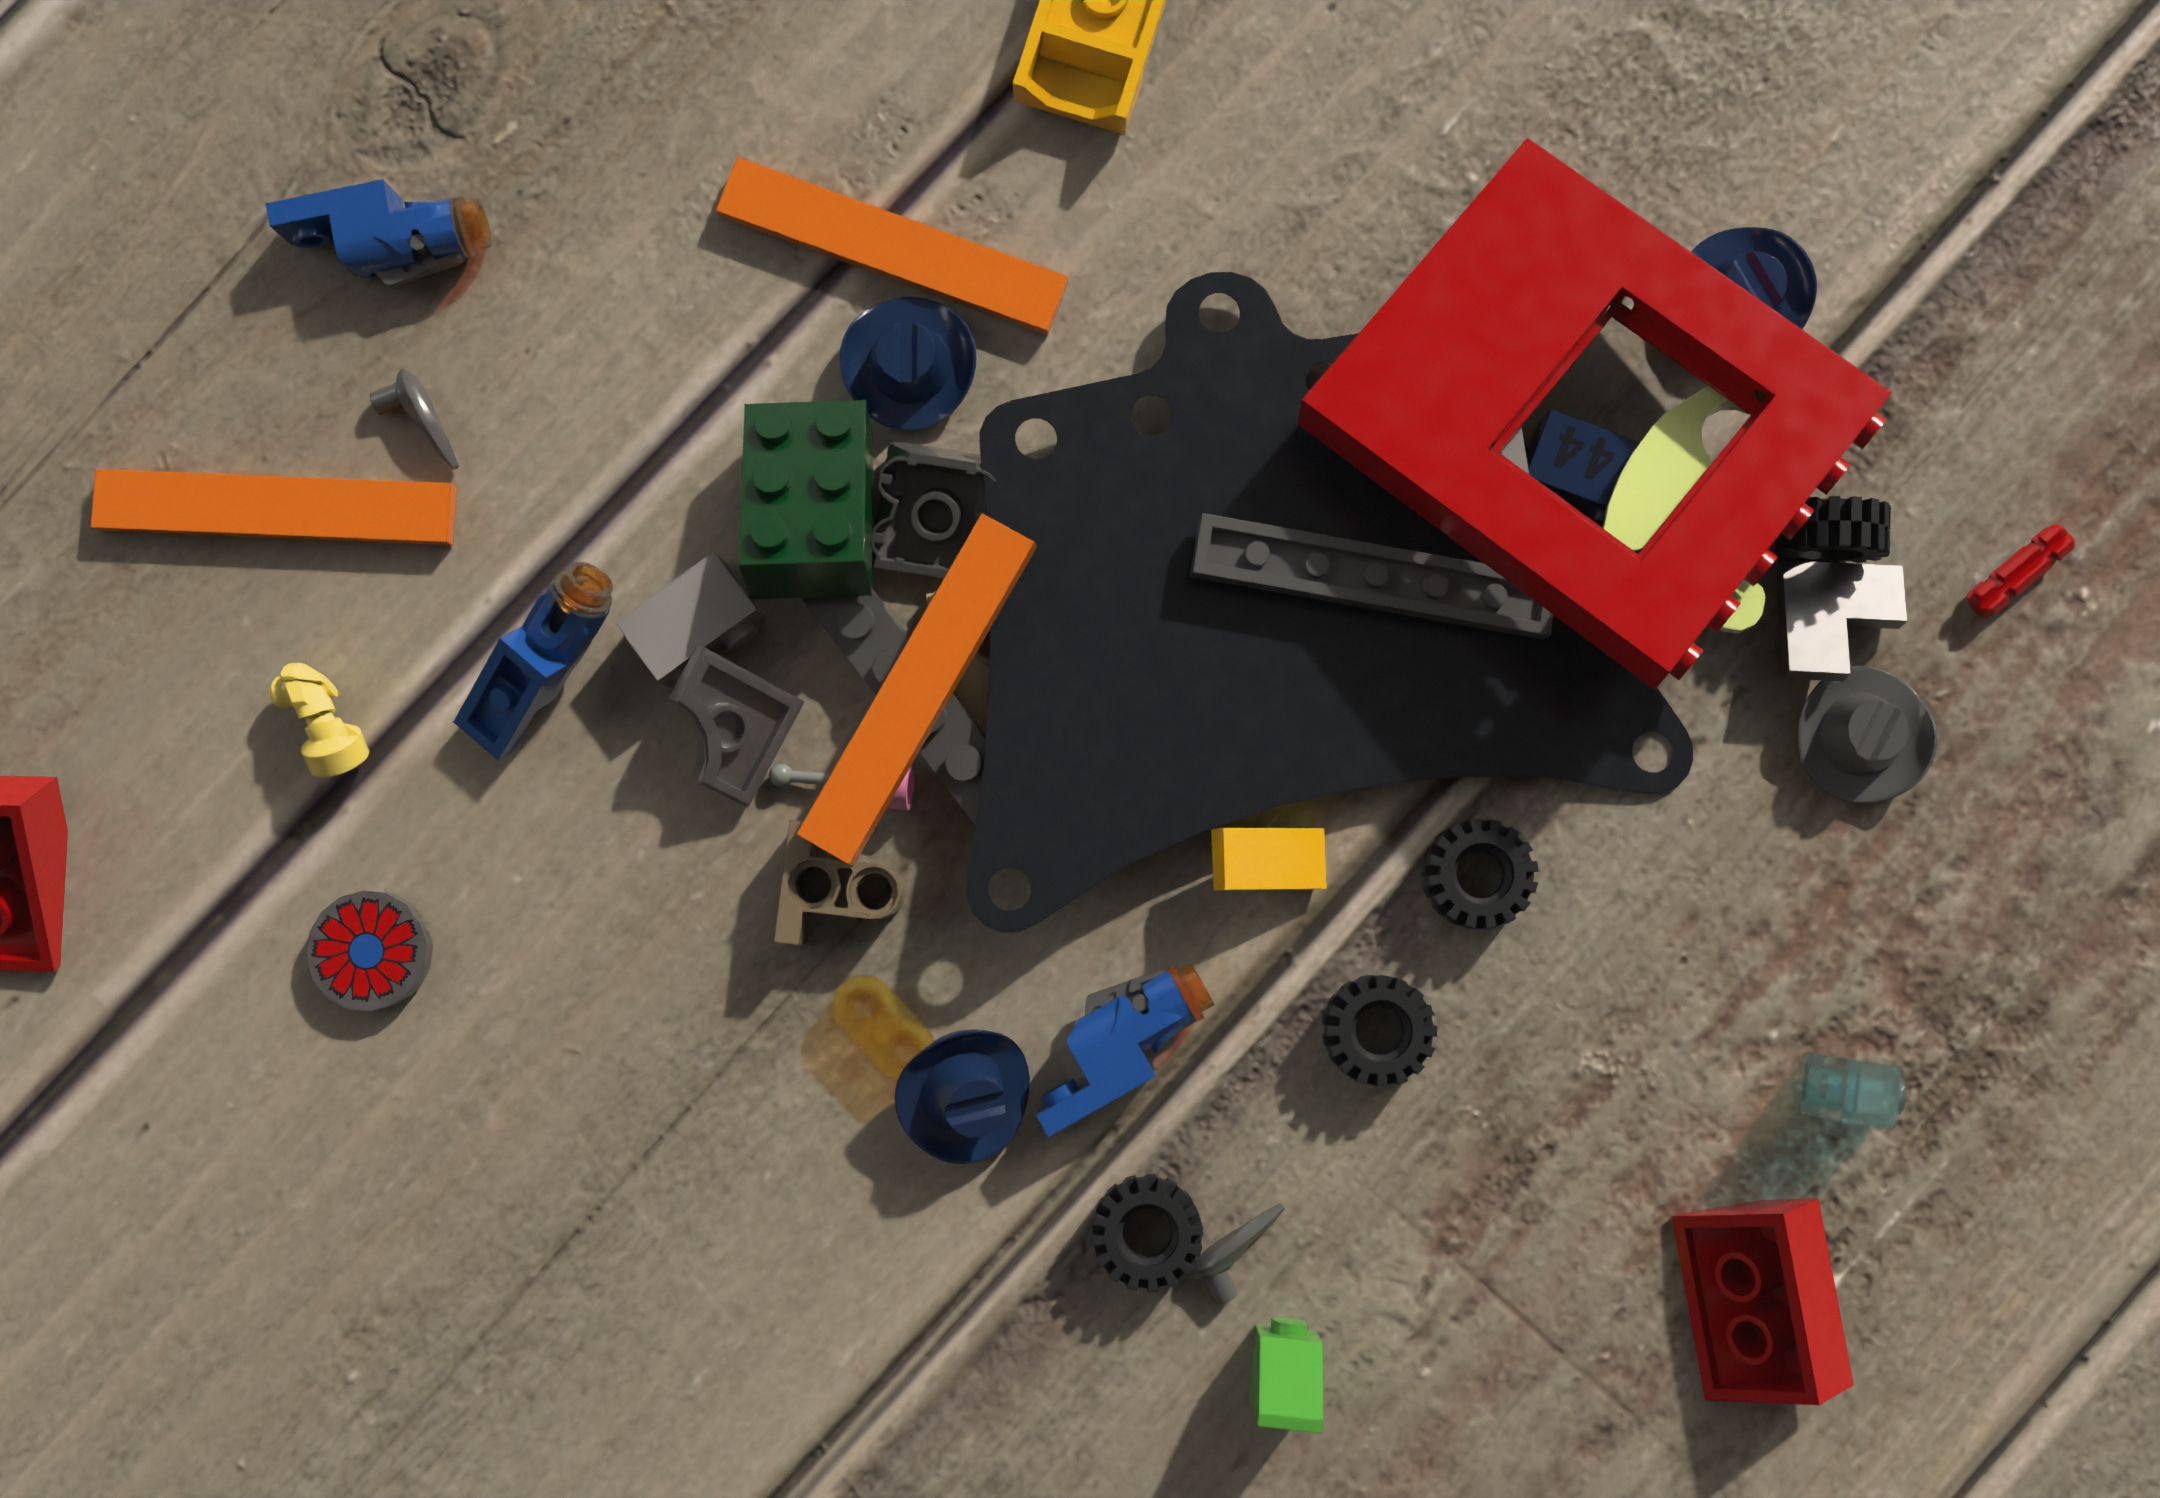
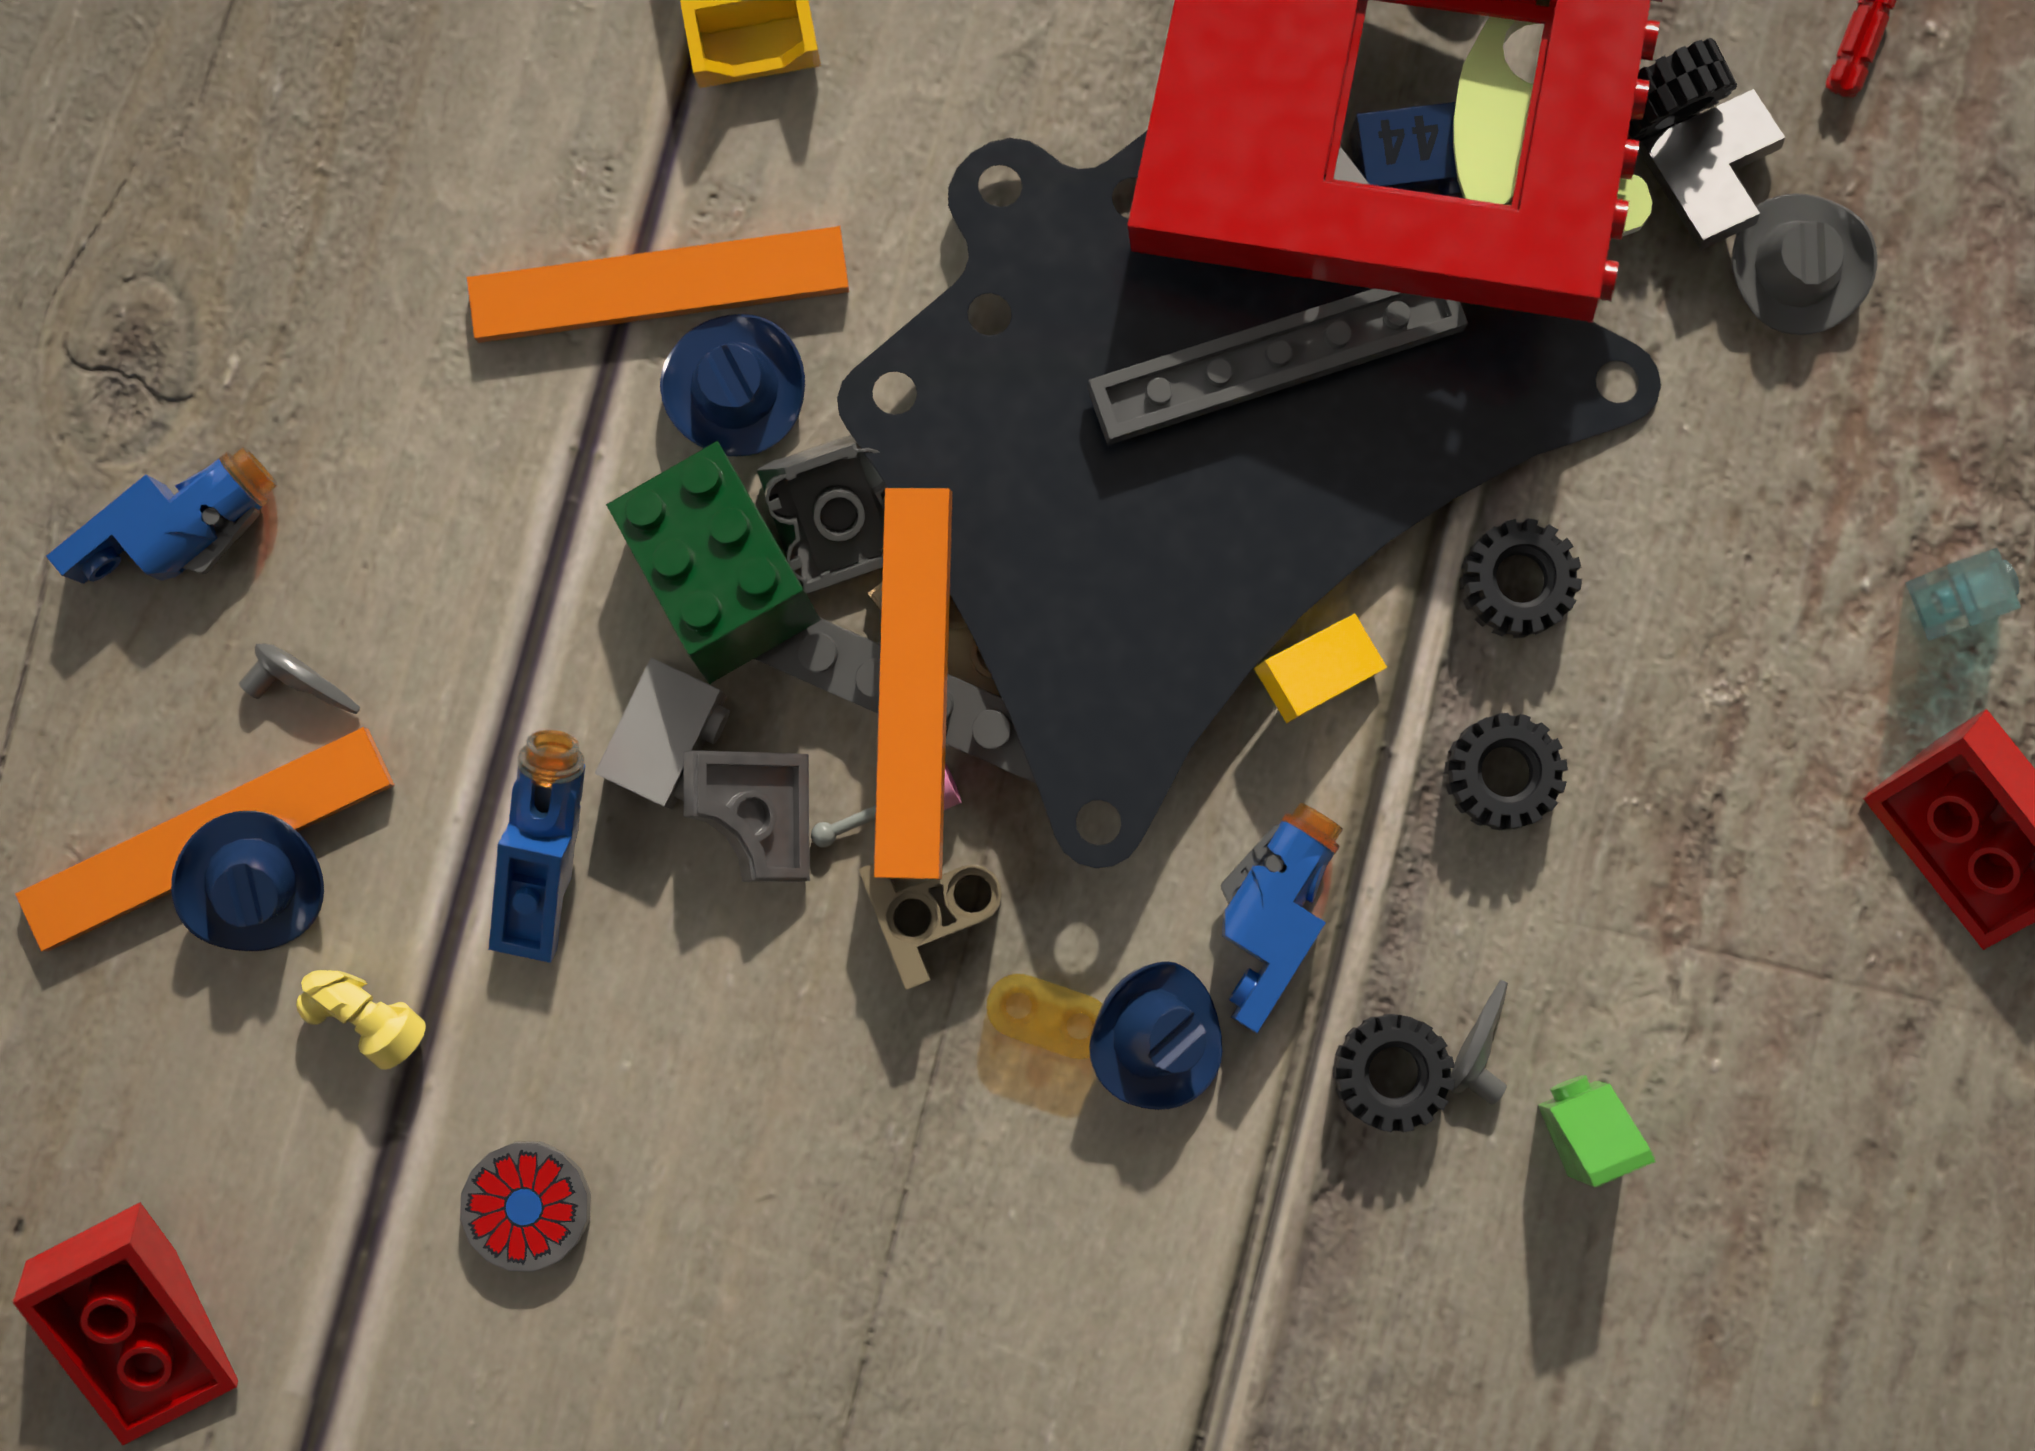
camera: 30 degrees left, 0 degrees up
none -> dark blue hat [171,811,324,951]

